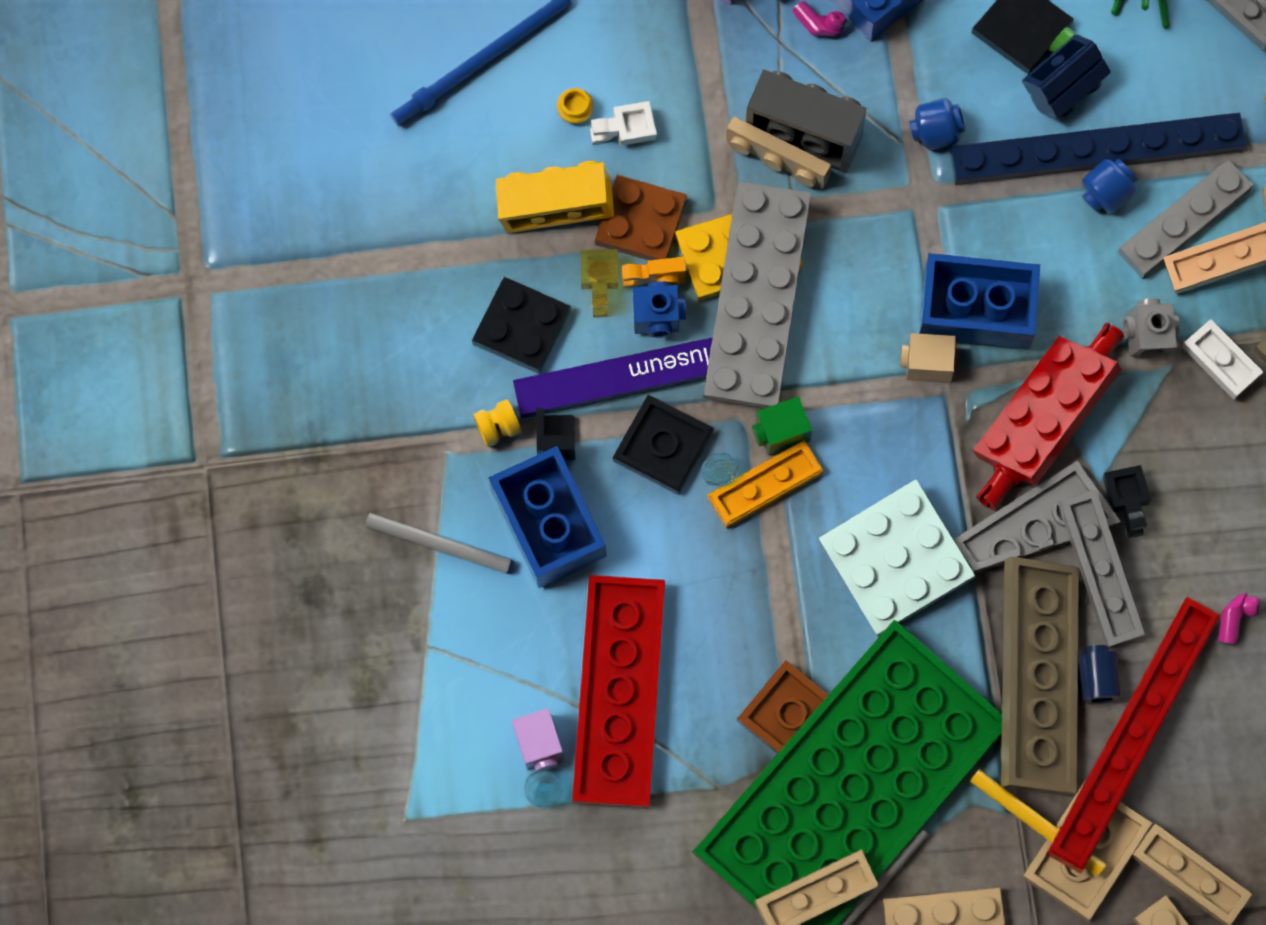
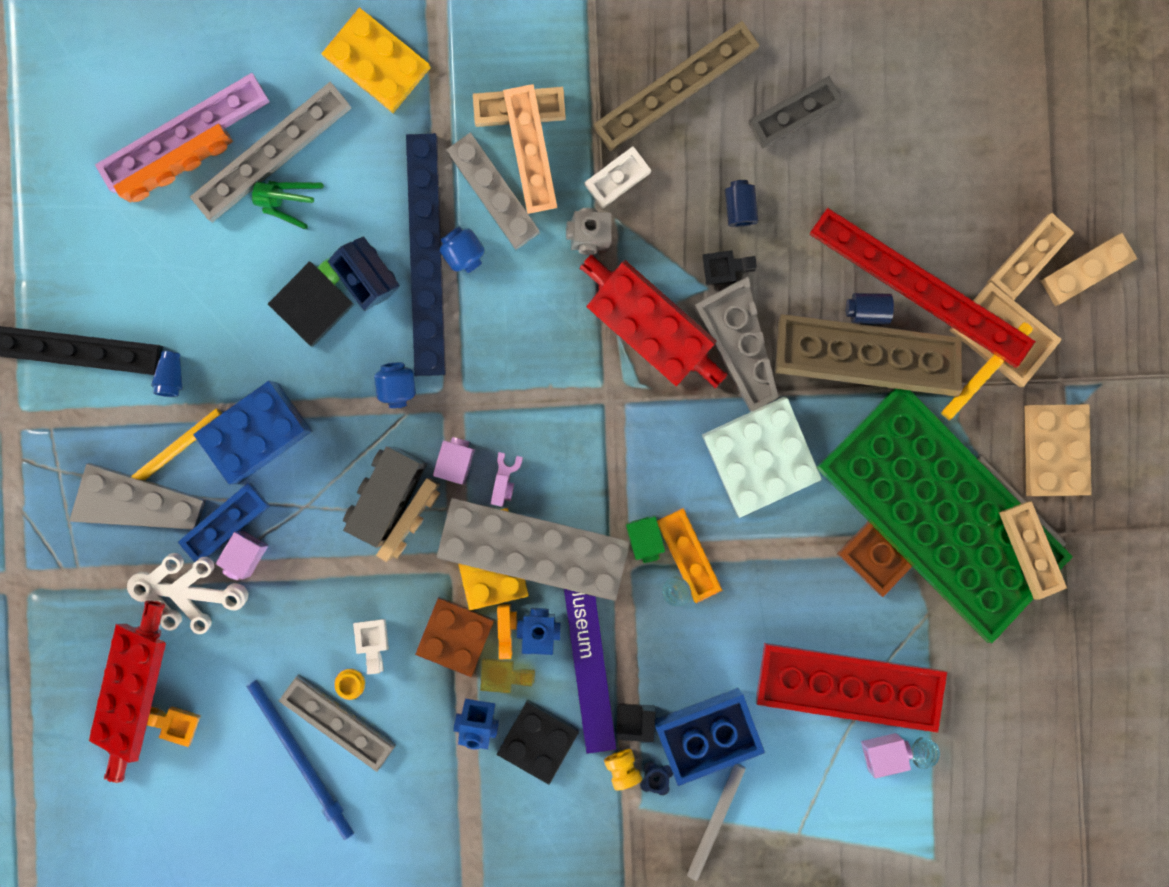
camera: 90 degrees left, 15 degrees up
yellow brick [496,161,614,233] -> none
black tile [612,395,714,495] -> none
dark pink arm [792,1,846,36] -> none
tan brick [900,333,955,383] -> none
blue brick [919,253,1041,349] -> none
light grey plate [1058,489,1145,647] -> none
dark pink arm [1218,593,1260,644] -> none
none -> light grey tile [279,675,396,772]
none -> lavender brick [433,437,475,484]
none -> blue brick [454,698,499,750]
none -> lavender plate [491,452,523,507]
none -> dark blue plate [640,761,673,795]
none -> dark blue brick [725,180,759,227]

